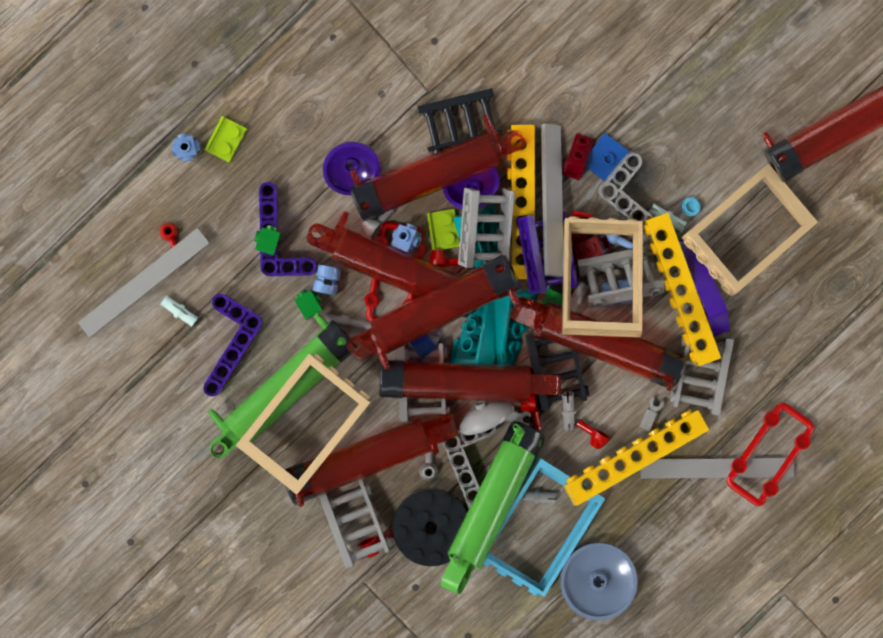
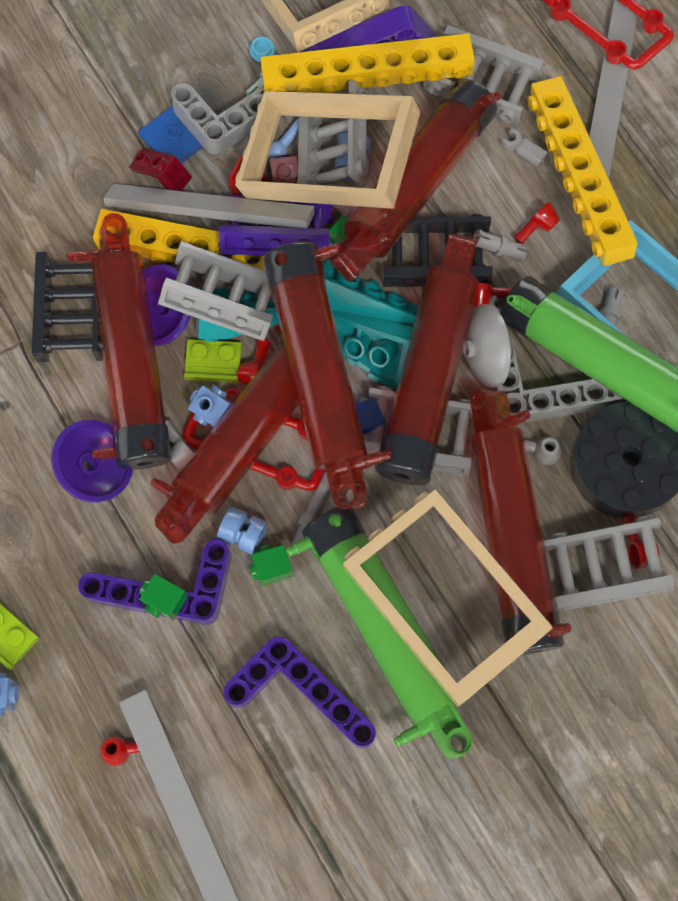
camera: 75 degrees left, 15 degrees down
light aqua pin [160,295,198,327] -> none

